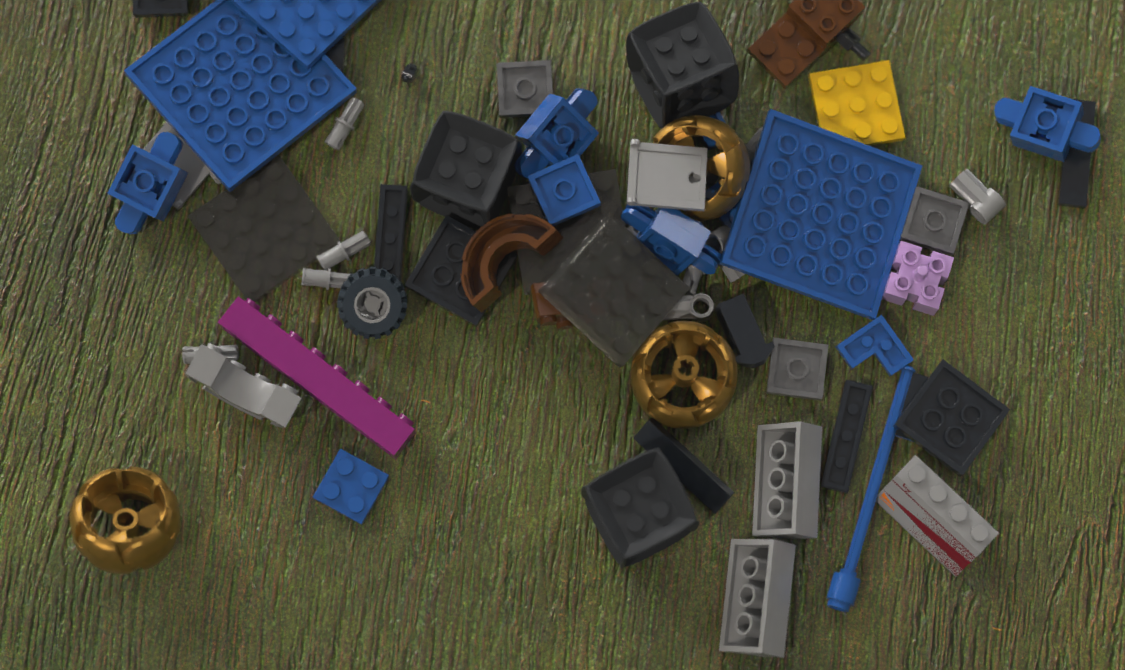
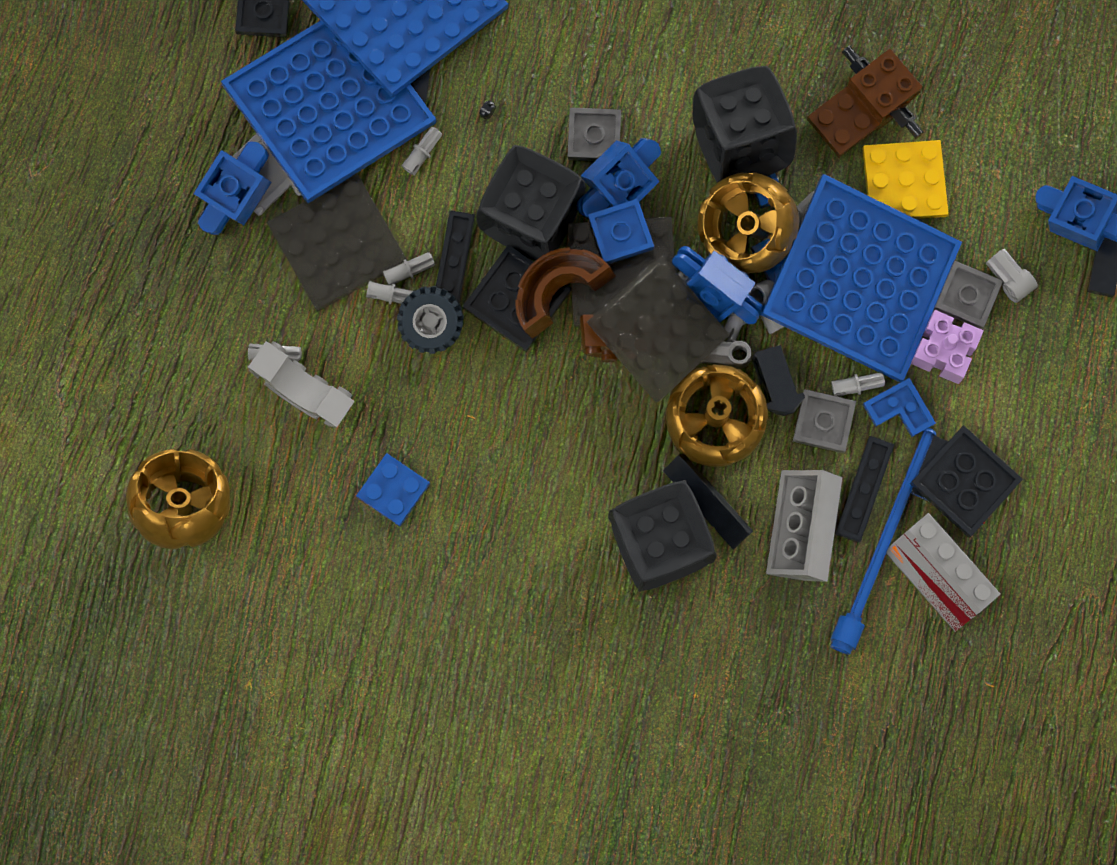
camera: 10 degrees right, 0 degrees up
magenta brick [218,296,416,460] -> none
light grey container [627,139,707,212] -> none
light grey slope [719,539,796,658] -> none
none -> light grey axle [831,373,885,397]

